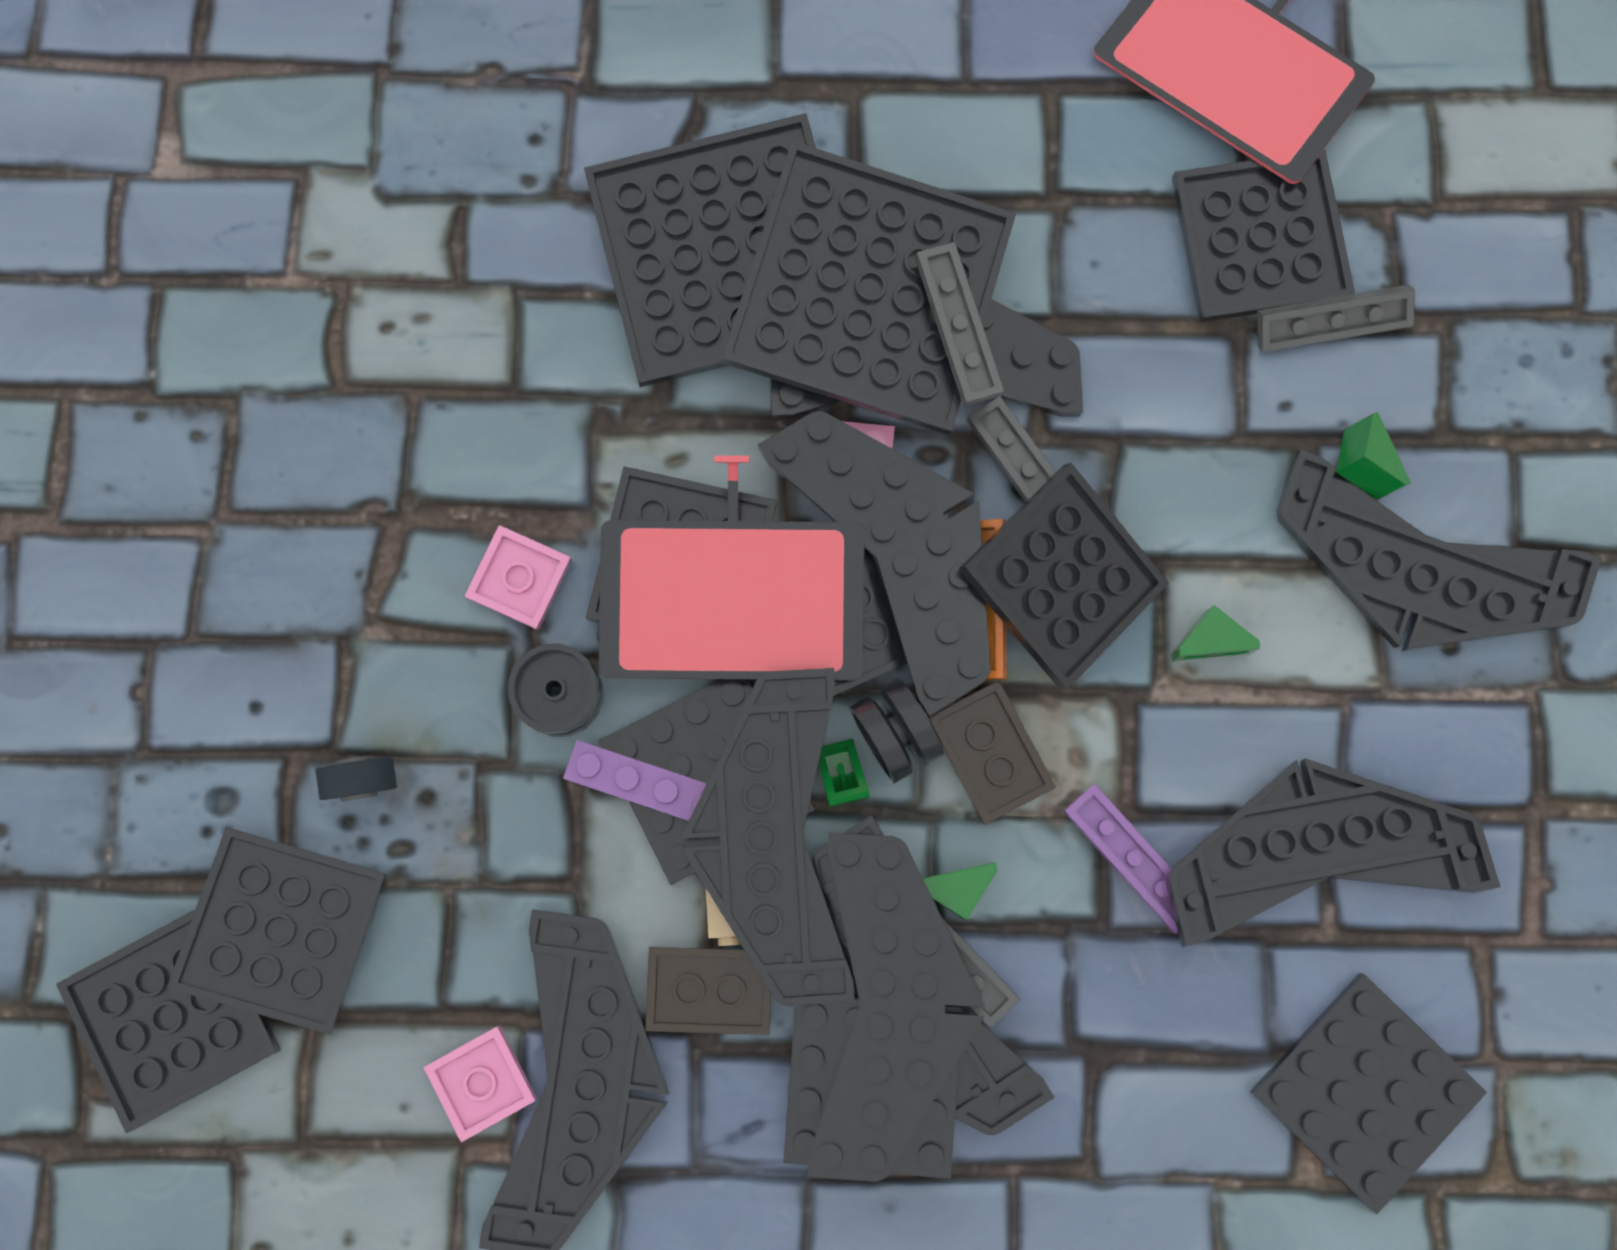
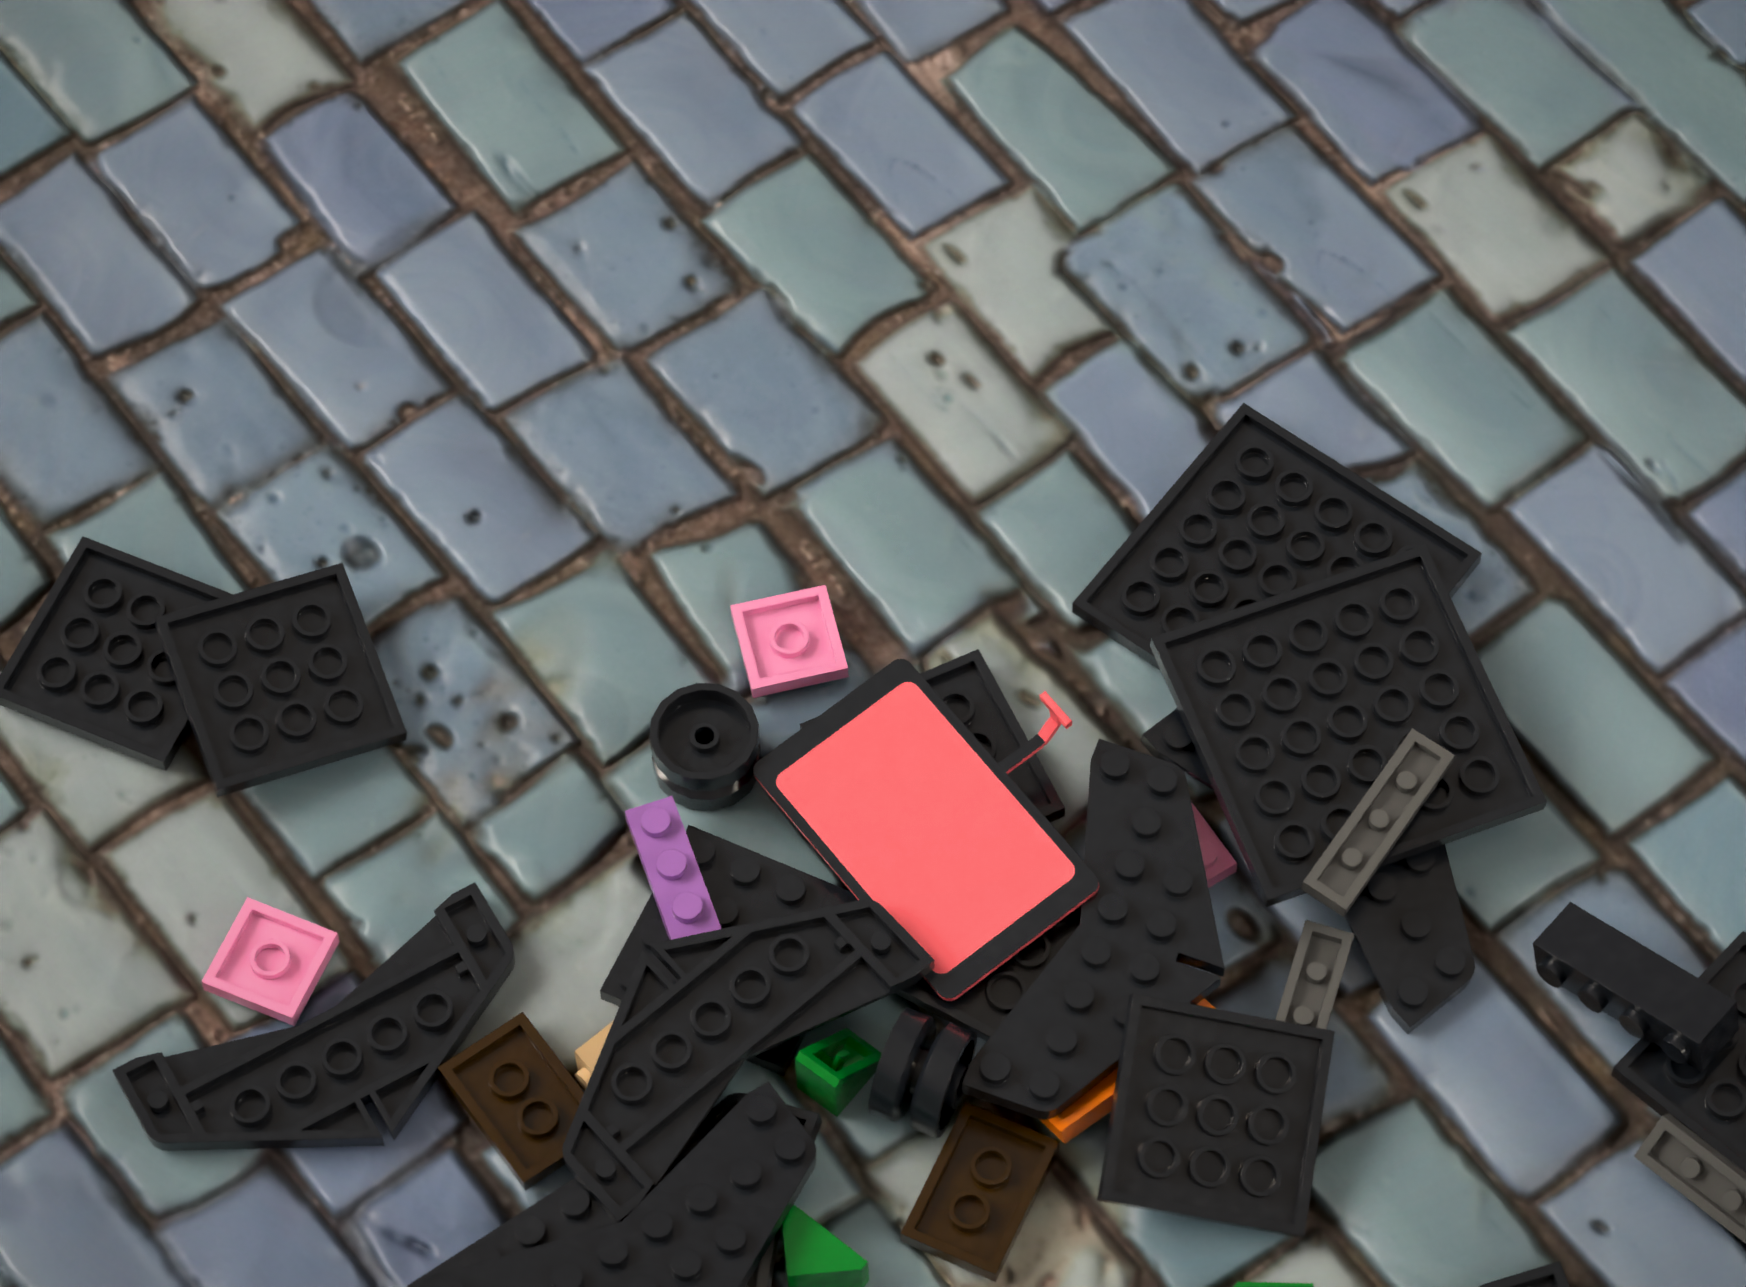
camera: 55 degrees right, 20 degrees down
black wheel [315,755,397,801] -> none
none -> black brick [1533,902,1739,1072]

